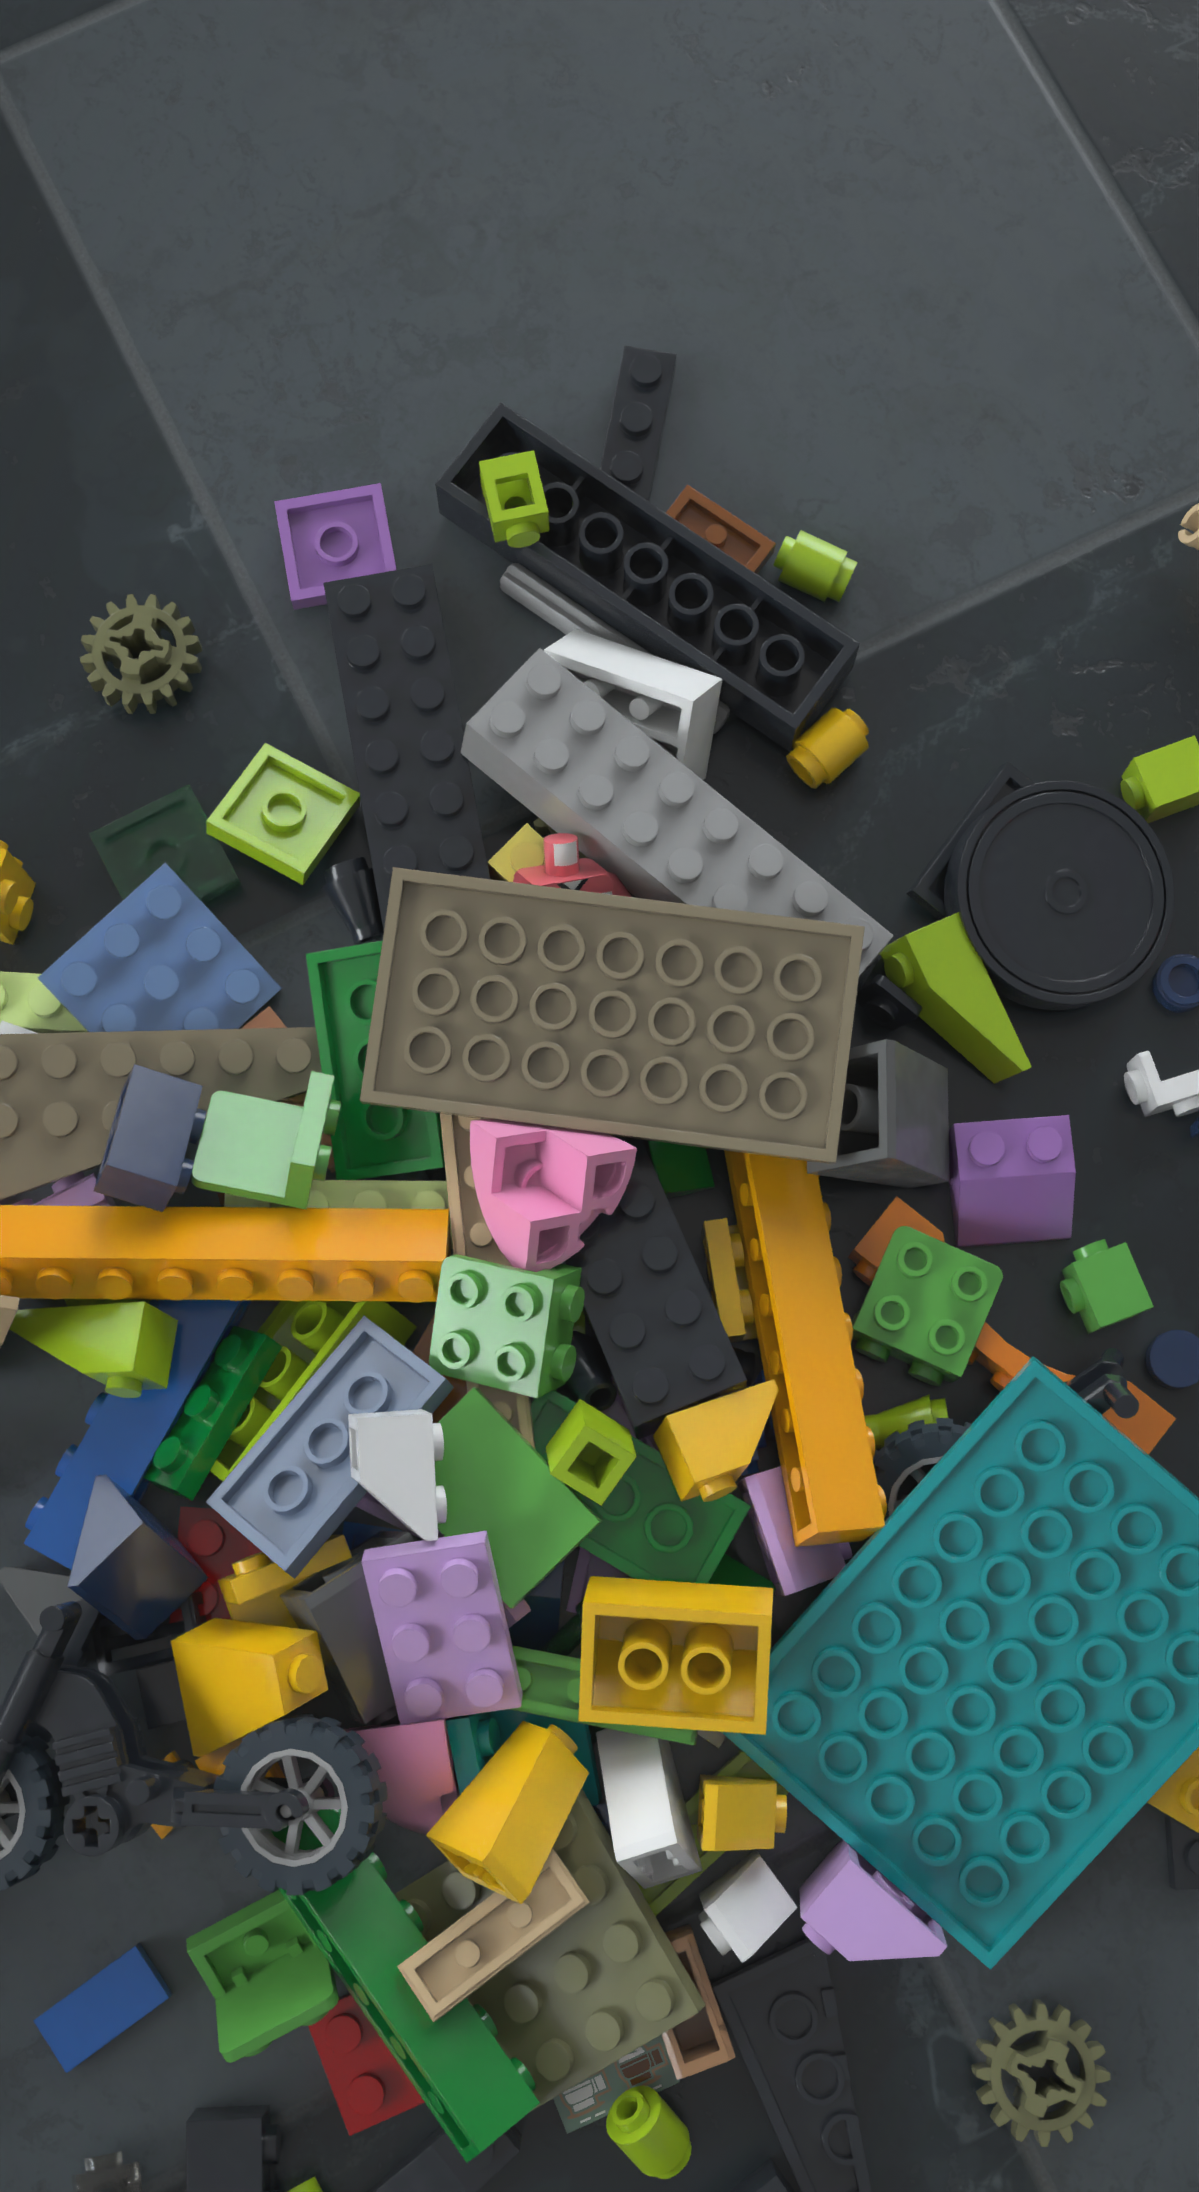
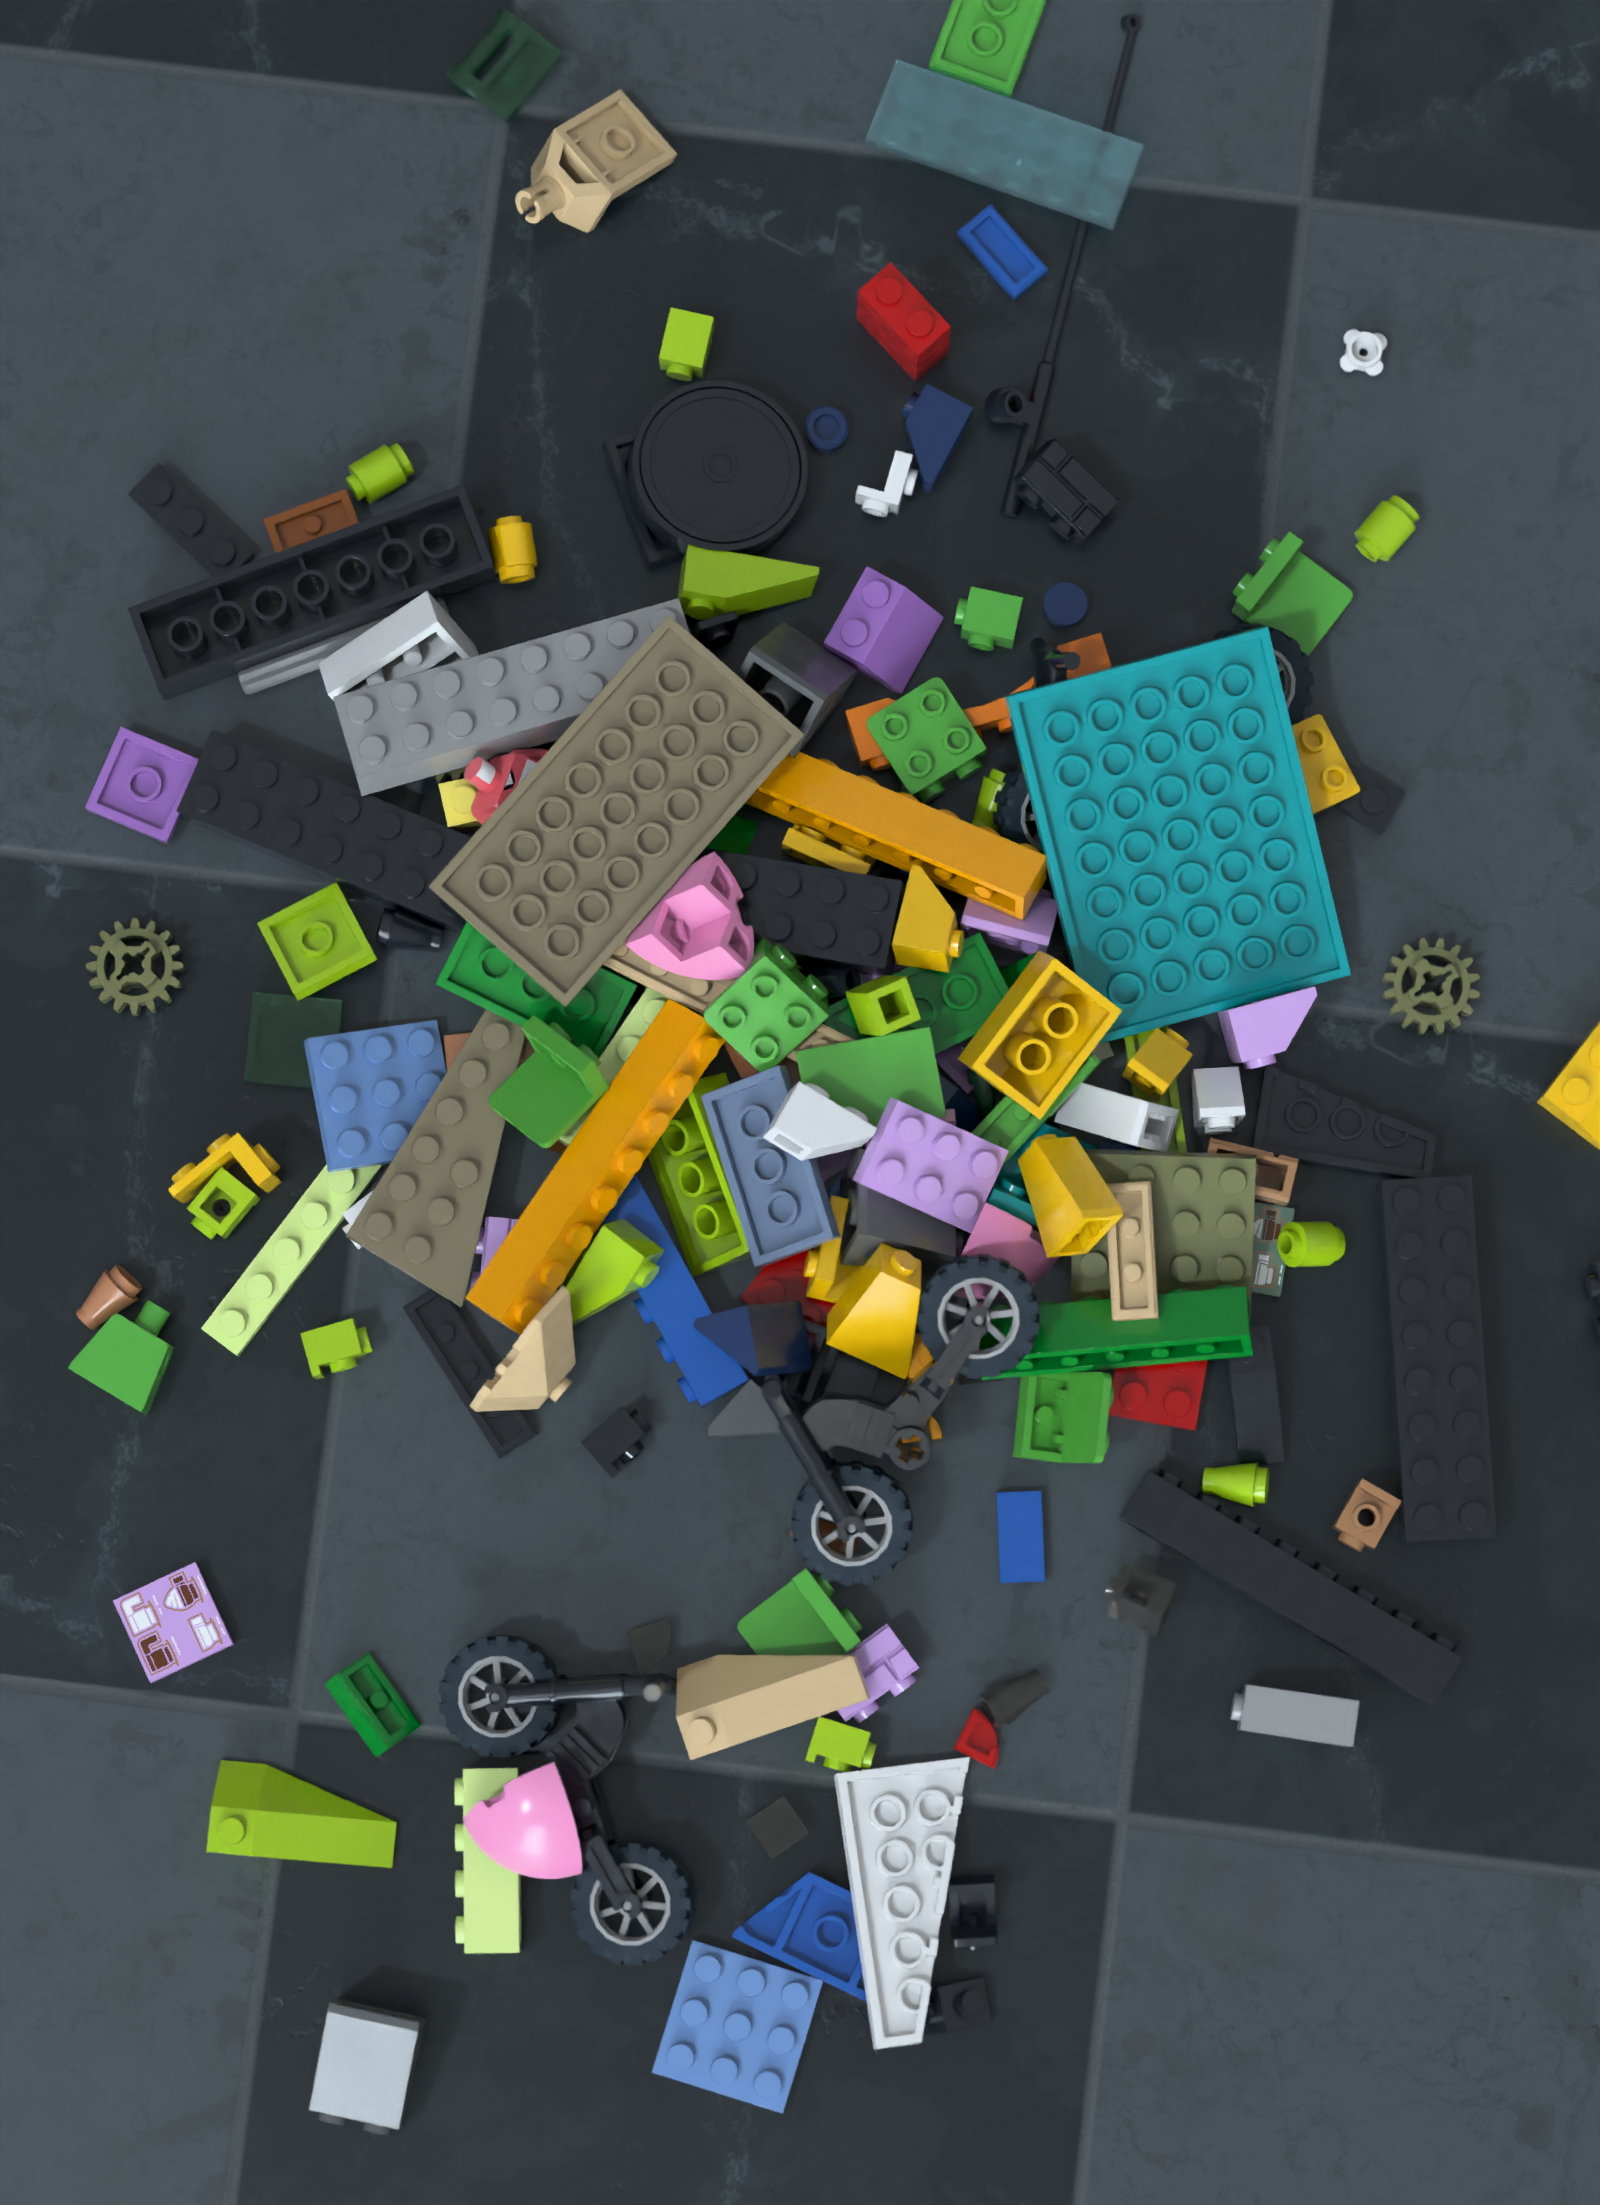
camera: 55 degrees left, 5 degrees up
dark blue brick [94,1064,206,1212] -> none
green plate [144,1326,282,1501] -> none
lime brick [479,450,549,548] -> none

